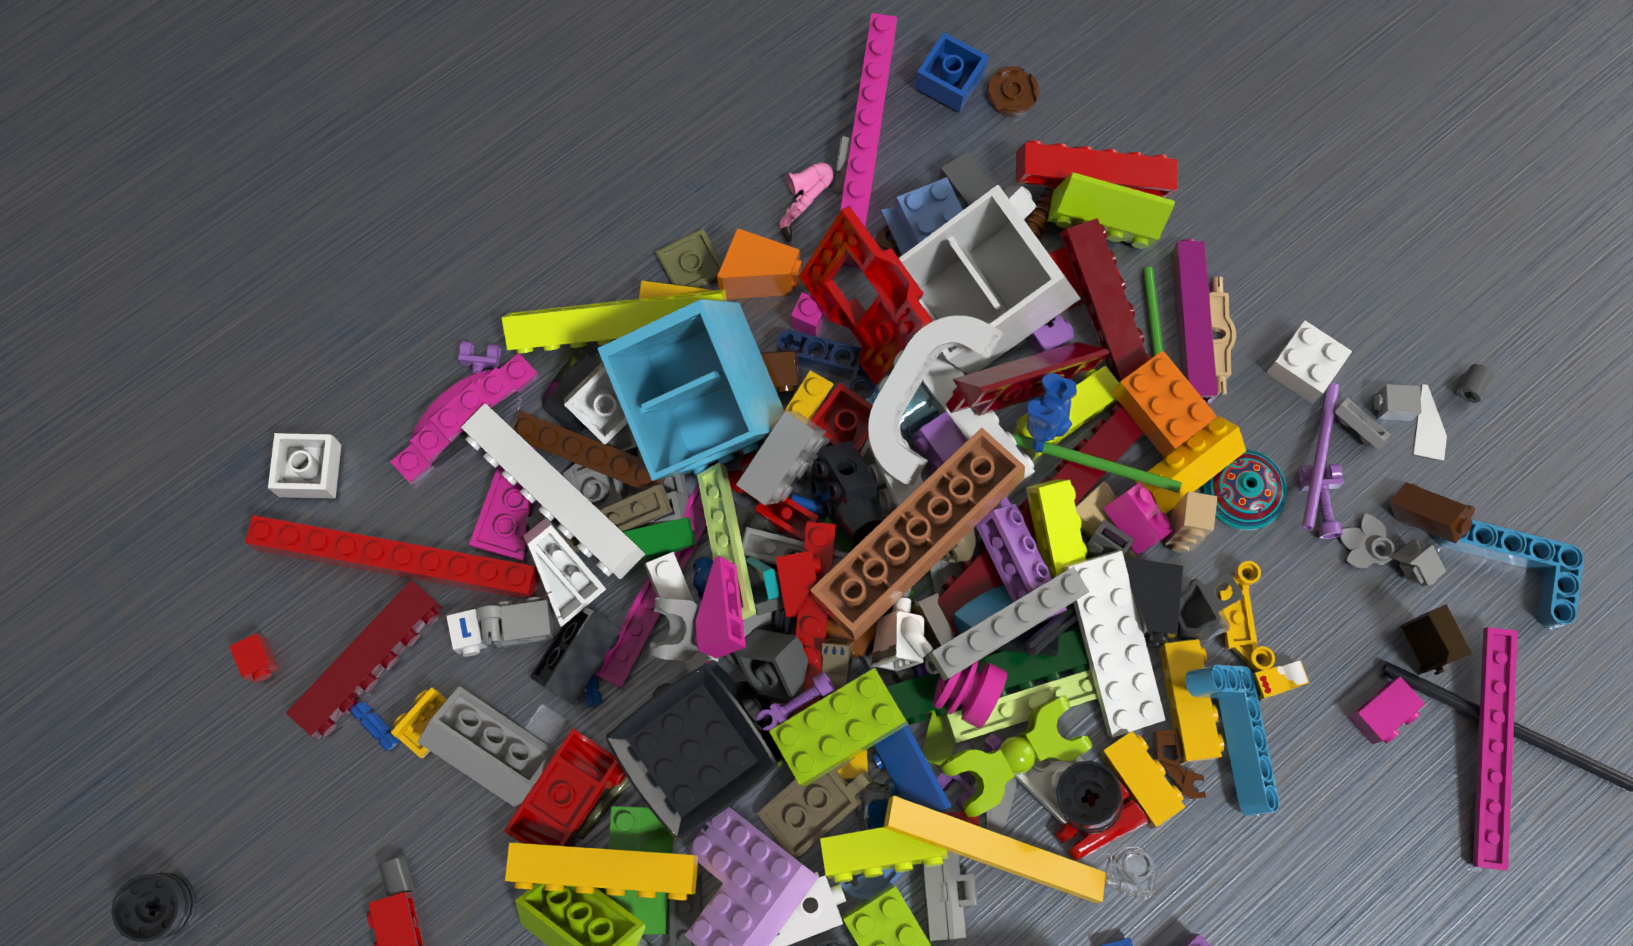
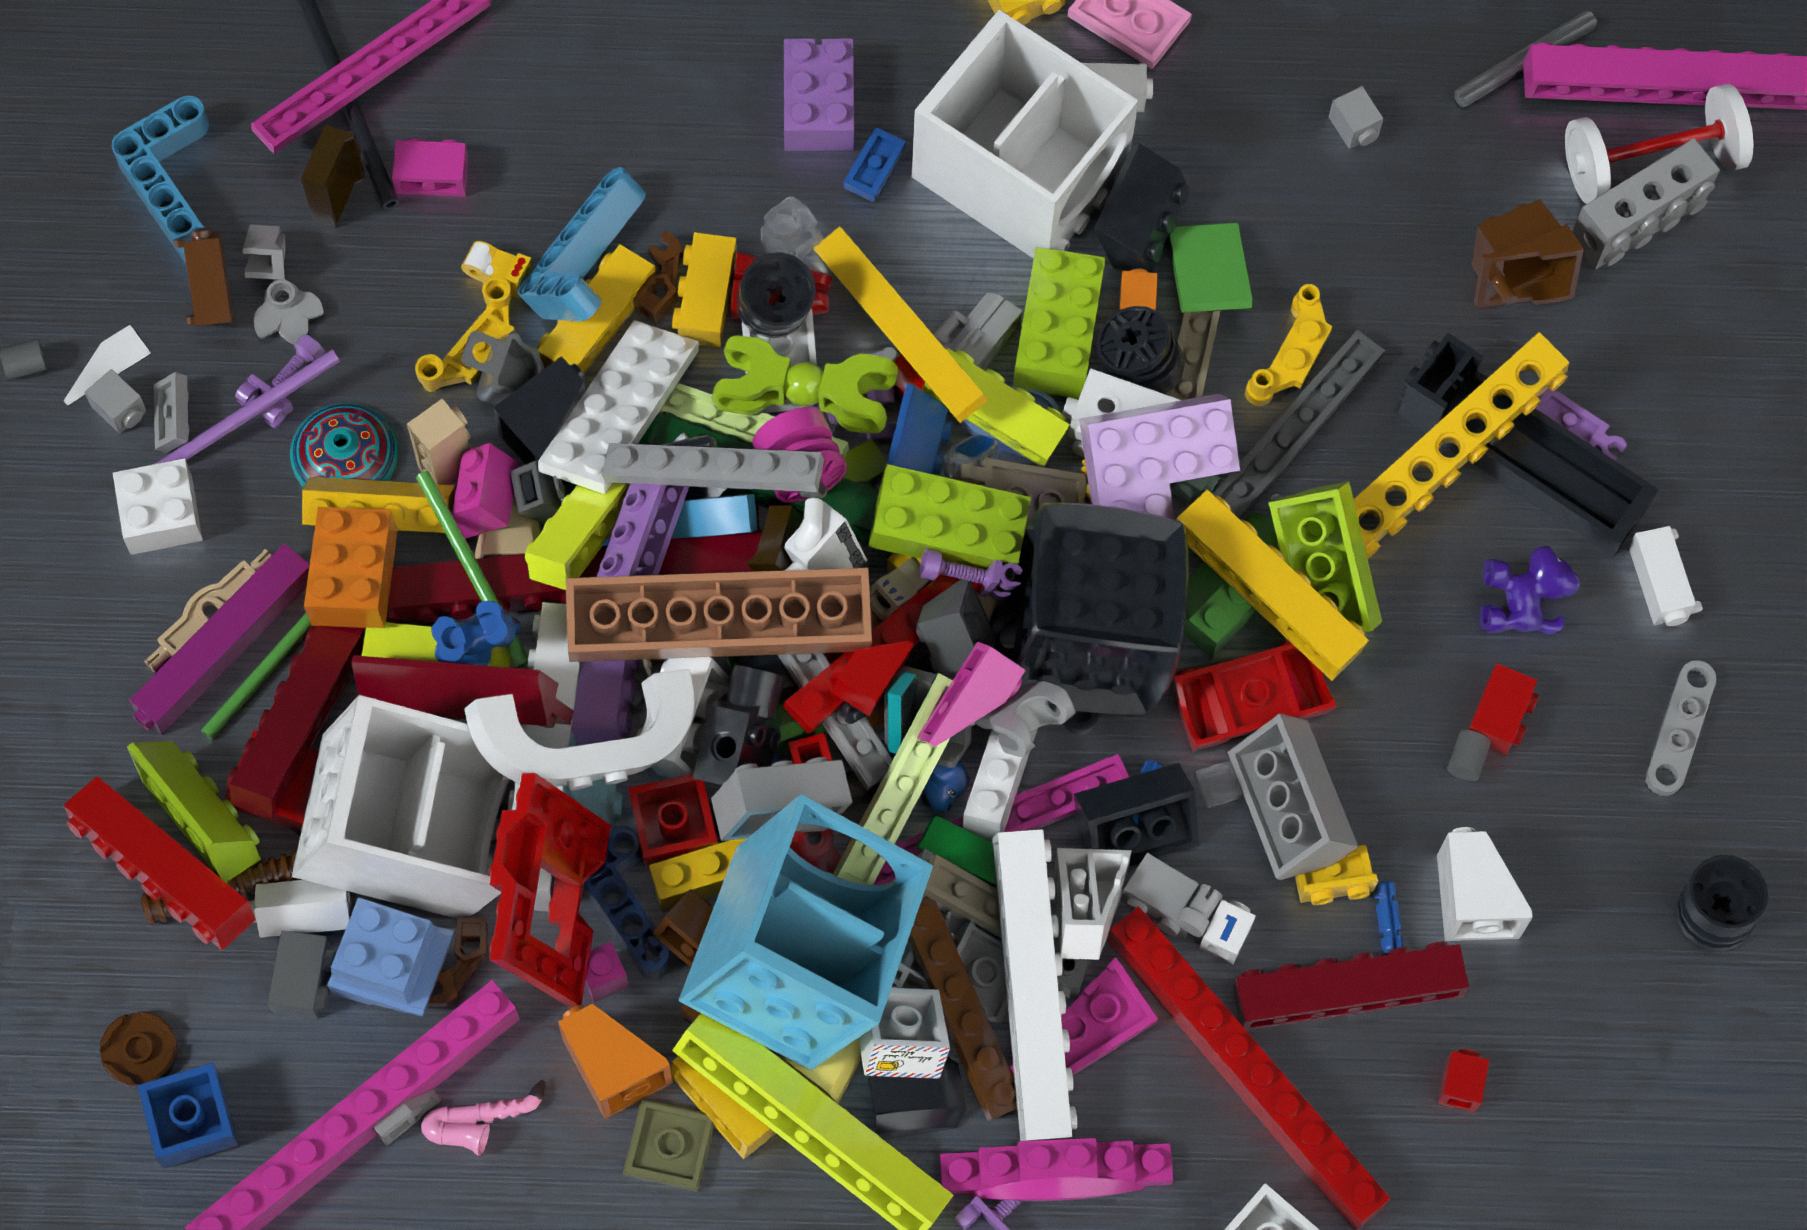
camera: 140 degrees left, 5 degrees down
none -> white slope [1437,827,1533,941]

